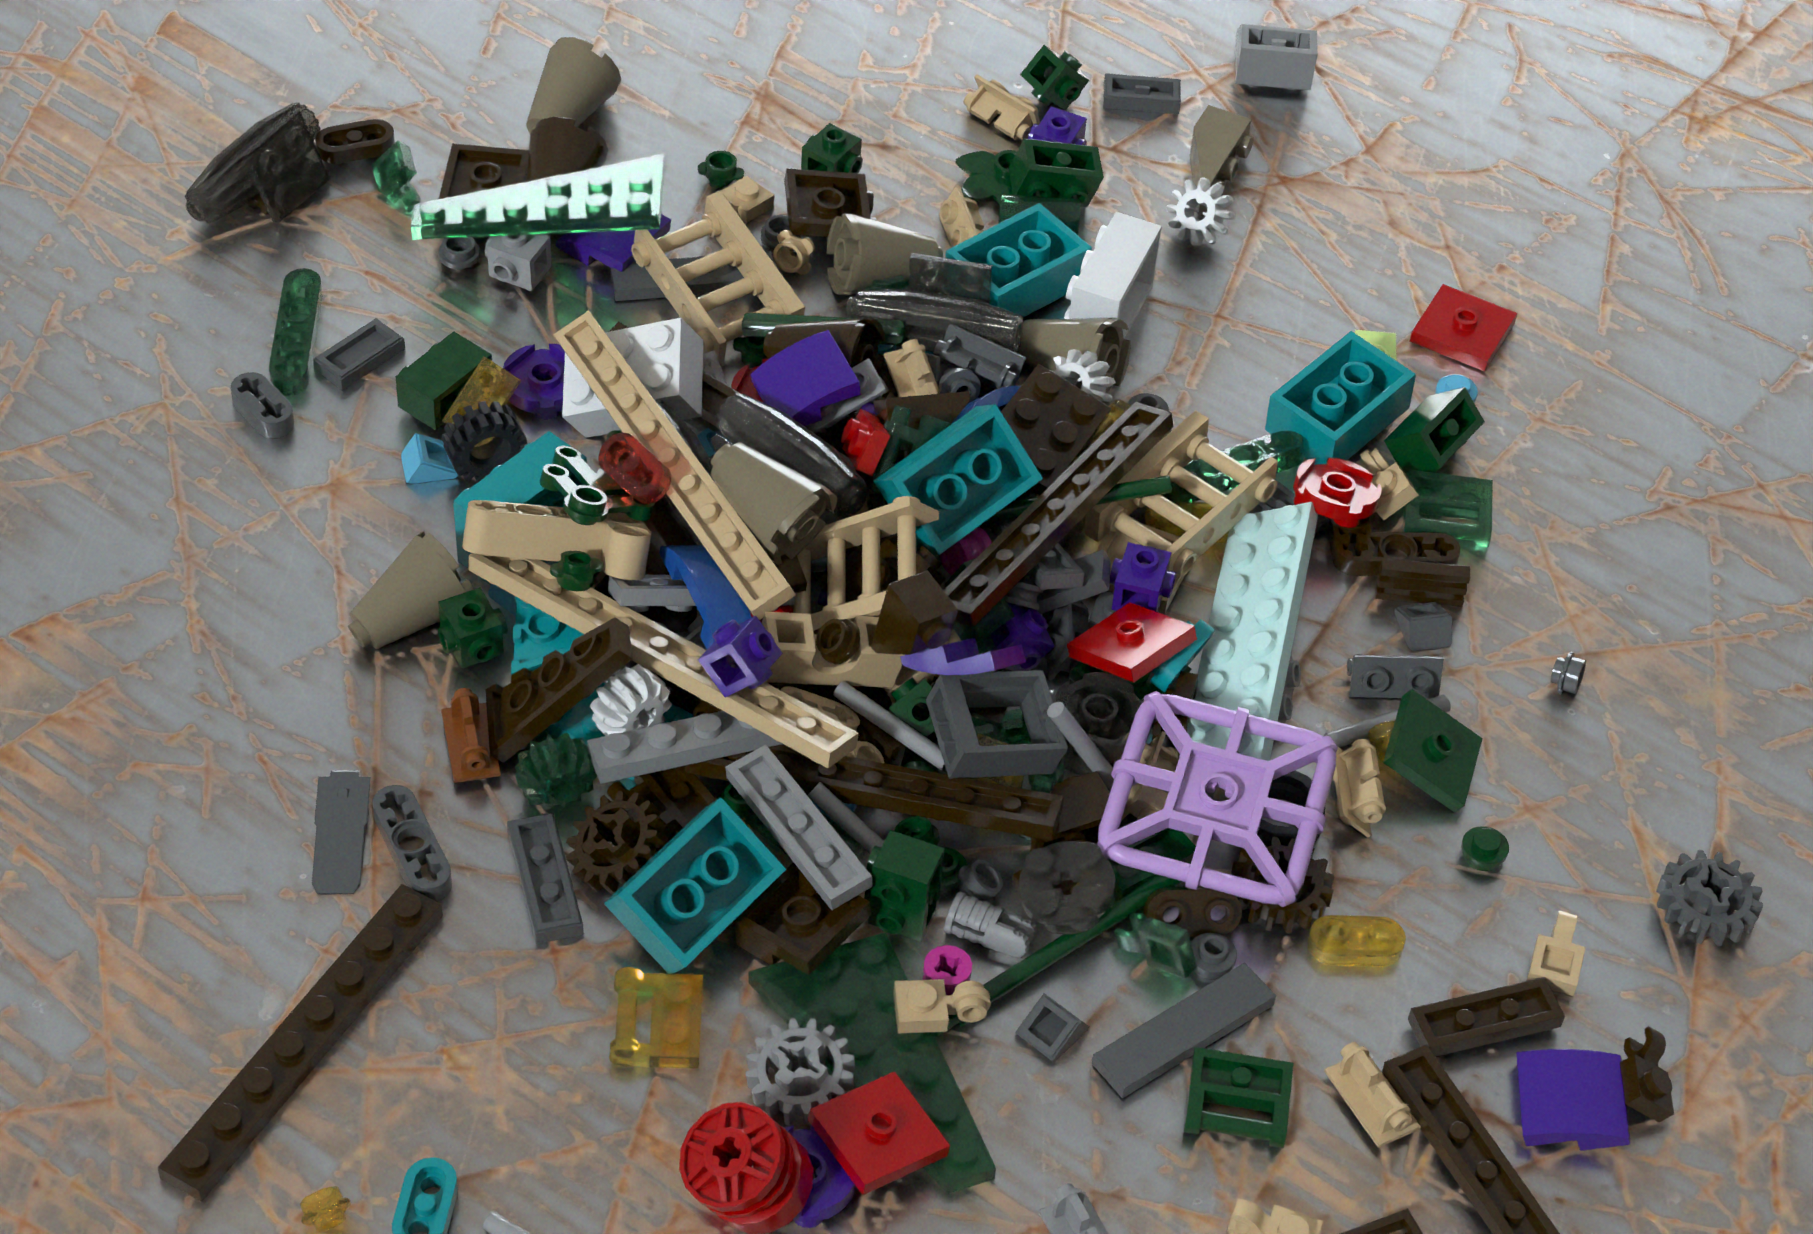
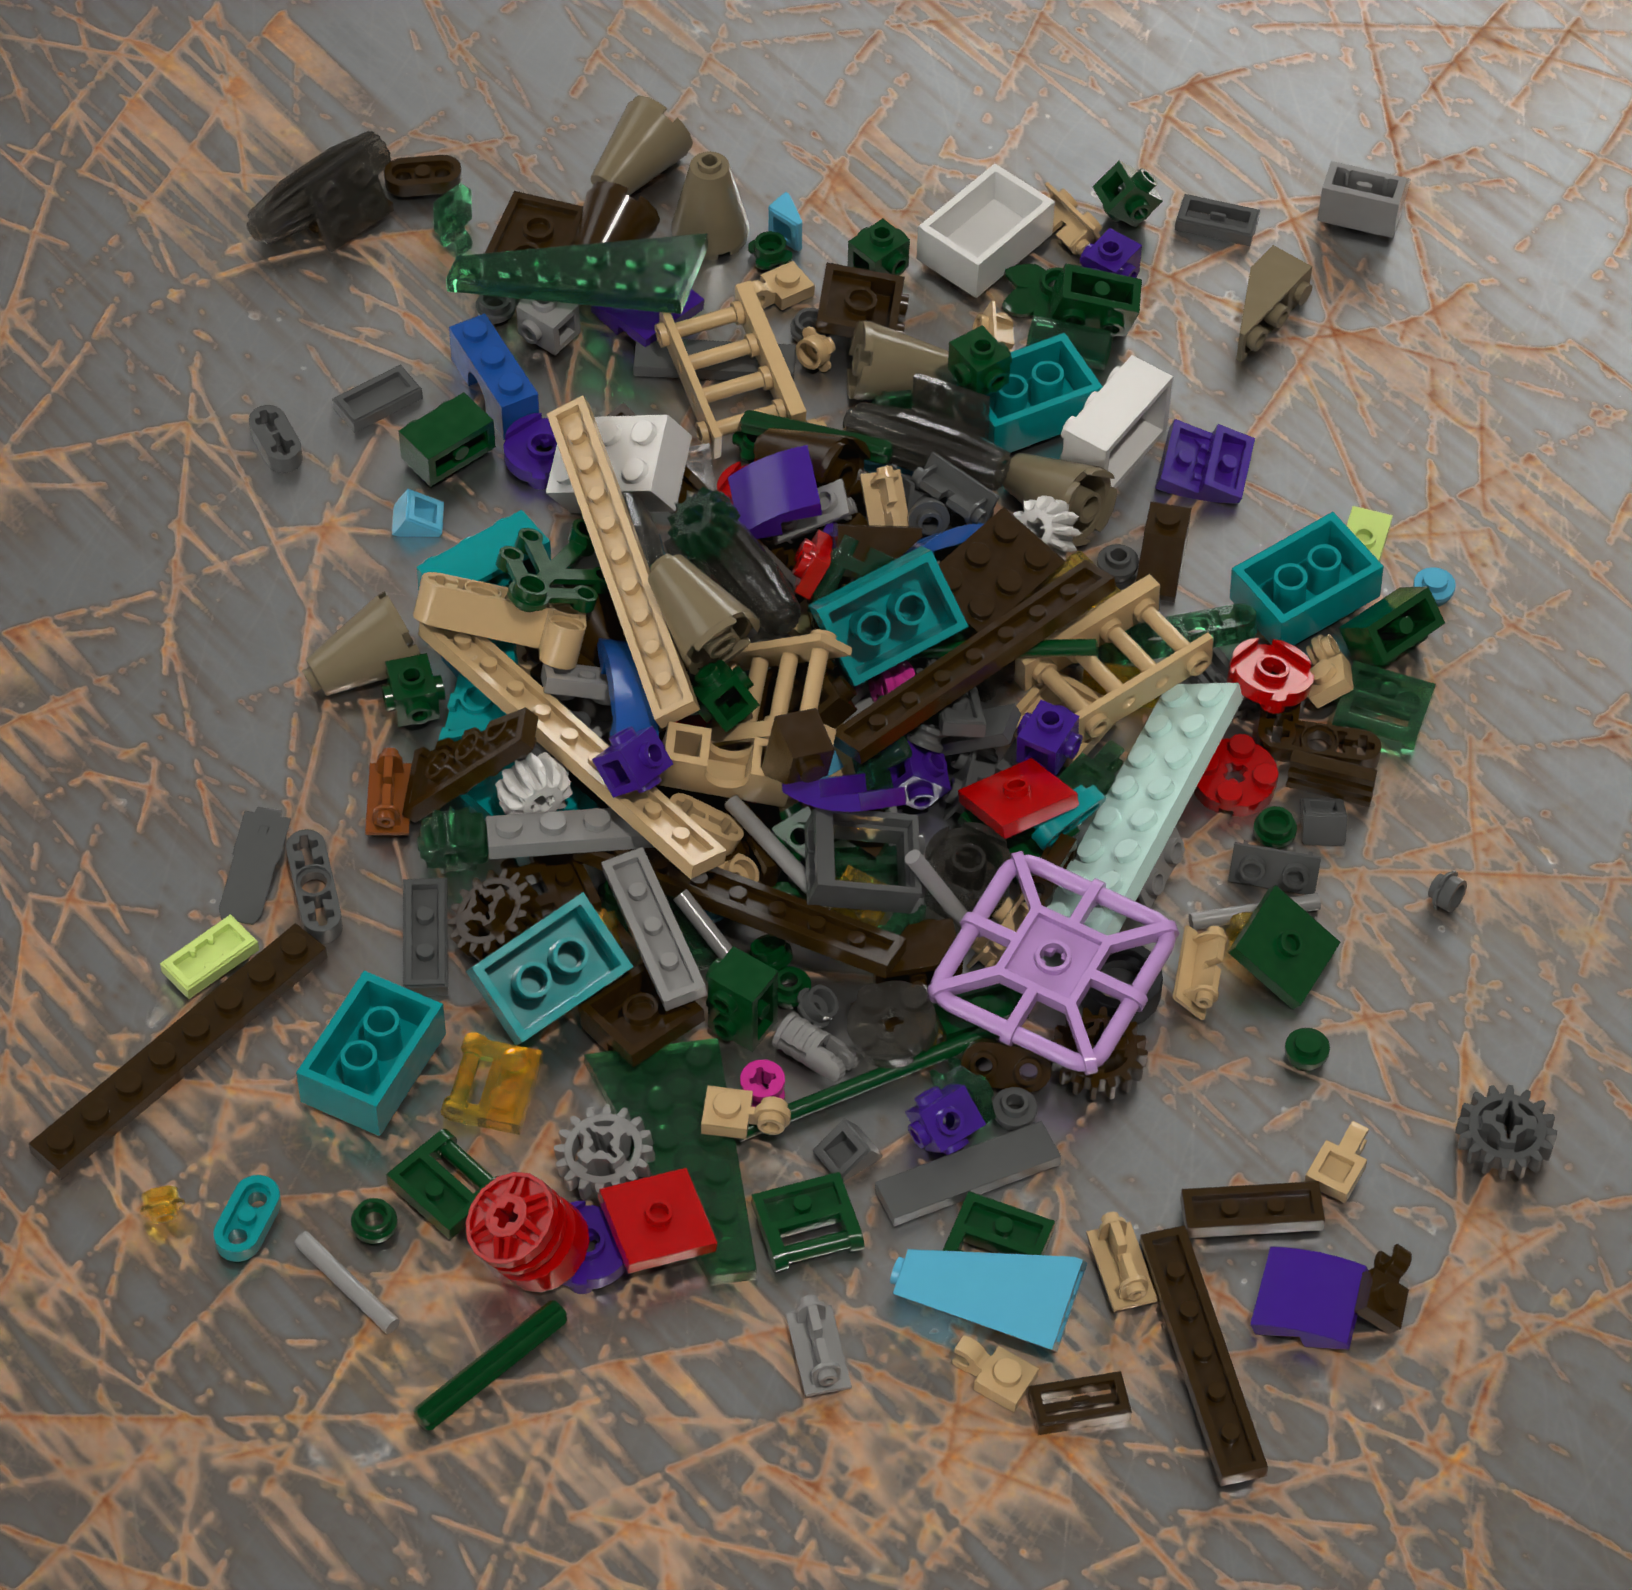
camera: 15 degrees right, 5 degrees up
clear green beam [269,268,323,396] -> none
clear yellow hips [442,356,522,445] -> none
black tyre [442,401,527,482] -> none
dark green plate [550,551,603,591] -> none
clear red plate [598,433,672,504] -> none
dark brown plate [816,619,860,665] -> none
white gear [1166,177,1235,246] -> none
clear yellow plate [1308,915,1406,967] -> none
red plate [1410,284,1517,371] -> none
none -> yellowish green plate [160,914,259,999]
none -> teal brick [296,971,446,1136]
none -> dark green plate [351,1198,398,1244]
none -> dark green plate [386,1129,499,1240]
none -> blue arch [449,313,539,440]
none -> clear green gear [667,486,741,562]
none -> dark tan cone [671,152,749,261]
none -> dark green brick [691,659,760,732]
none -> dark green plate [752,1172,865,1272]
none -> medium azure slope [768,192,803,252]
none -> medium azure slope [890,1249,1088,1352]
none -> dark purple brick [905,1084,986,1155]
none -> white piece [917,163,1055,298]
none -> dark green brick [948,325,1012,400]
none -> clear green plate [1058,740,1125,796]
none -> dark brown slope [1136,502,1192,603]
none -> dark purple slope [1155,419,1255,503]
none -> red plate [1194,734,1278,817]
none -> dark green plate [1253,806,1297,848]

